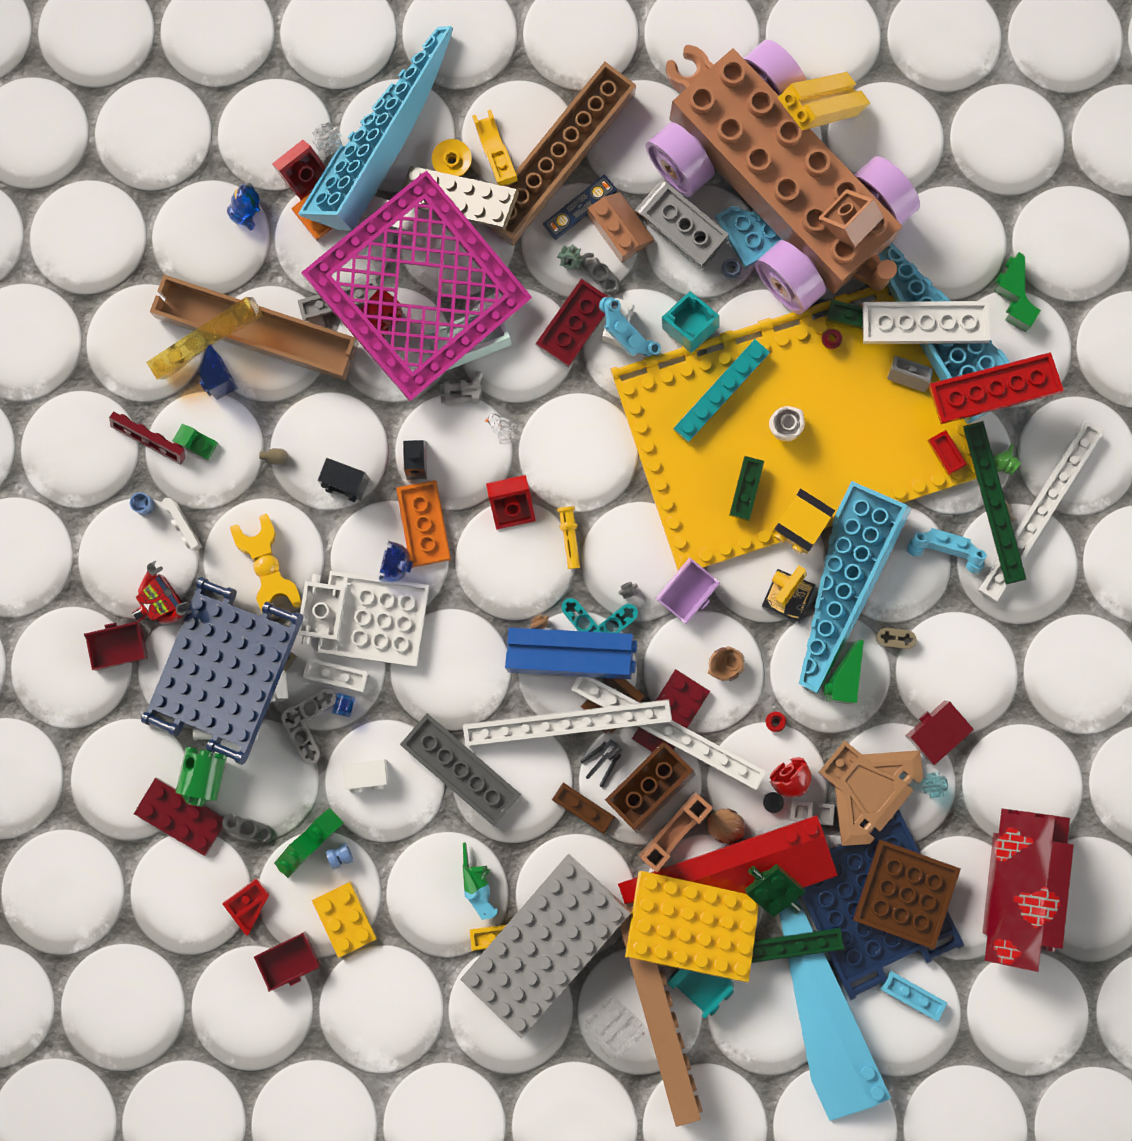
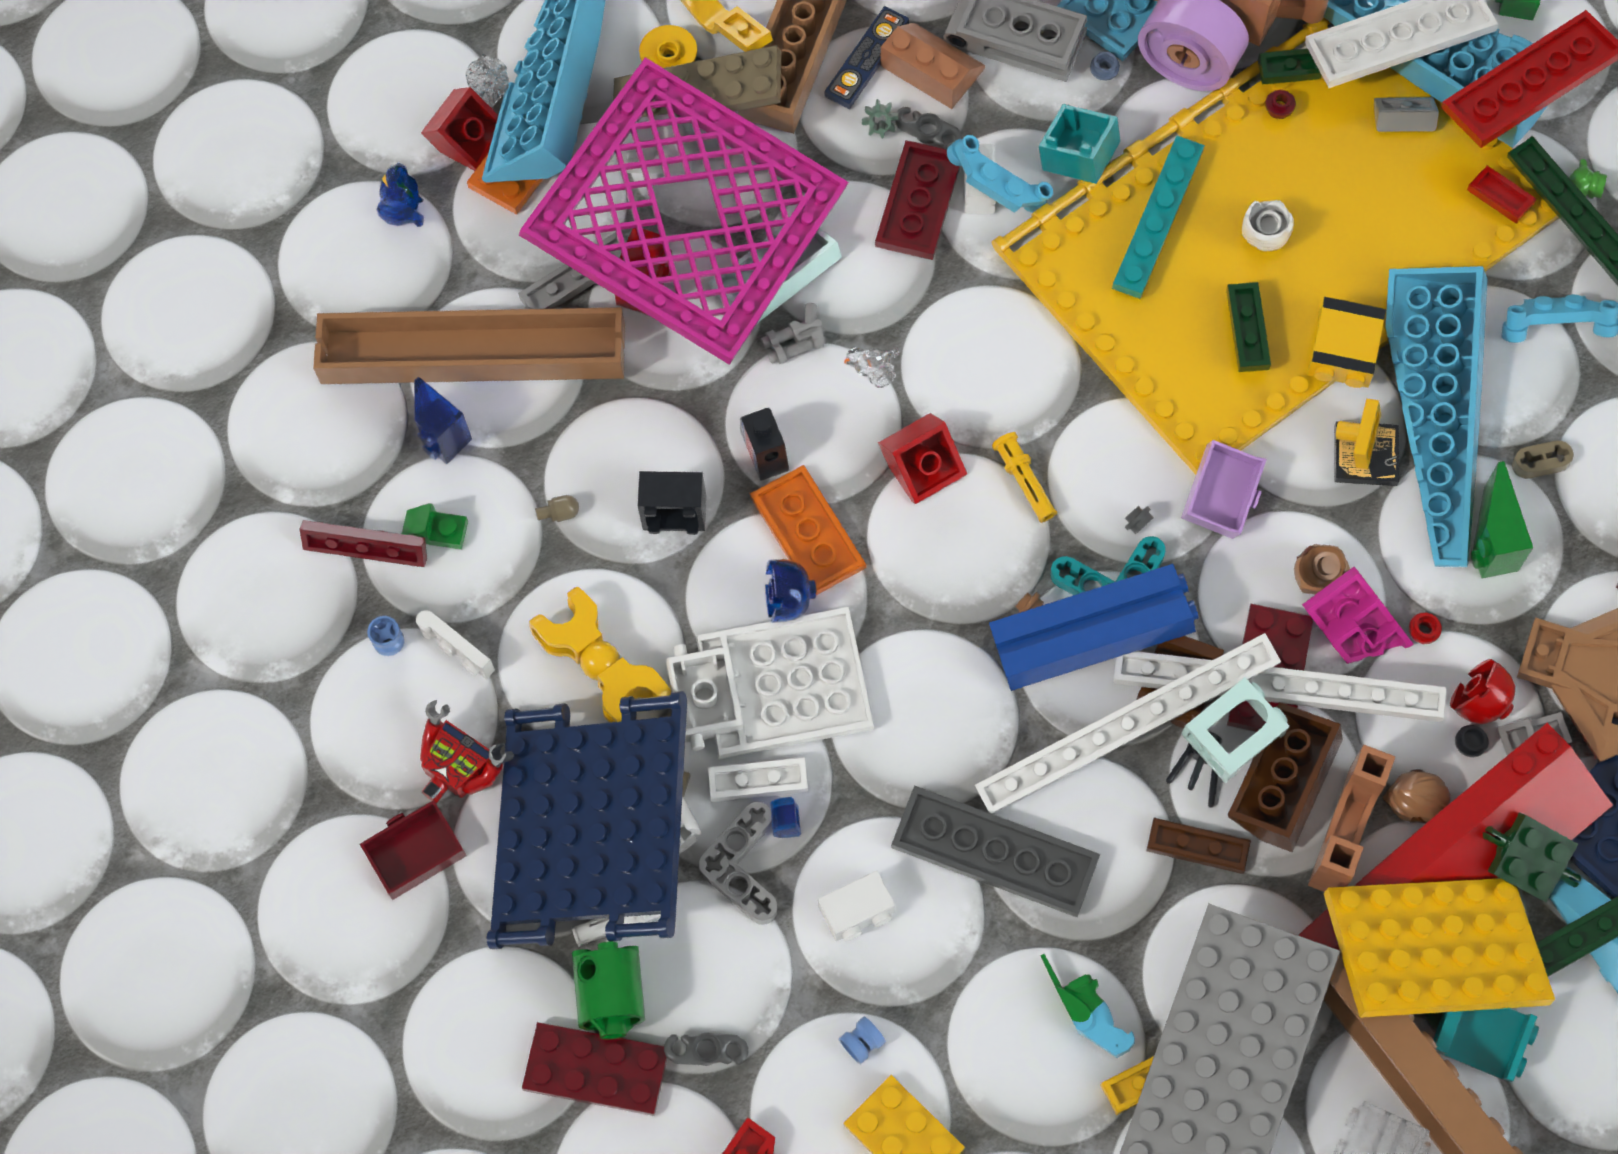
camera: 15 degrees left, 15 degrees down
clear yellow arch [146,297,264,380] -> none
green arch [274,807,344,878] -> none
none -> light aqua panel [1182,677,1290,783]
none -> dark pink slope [1302,566,1414,664]

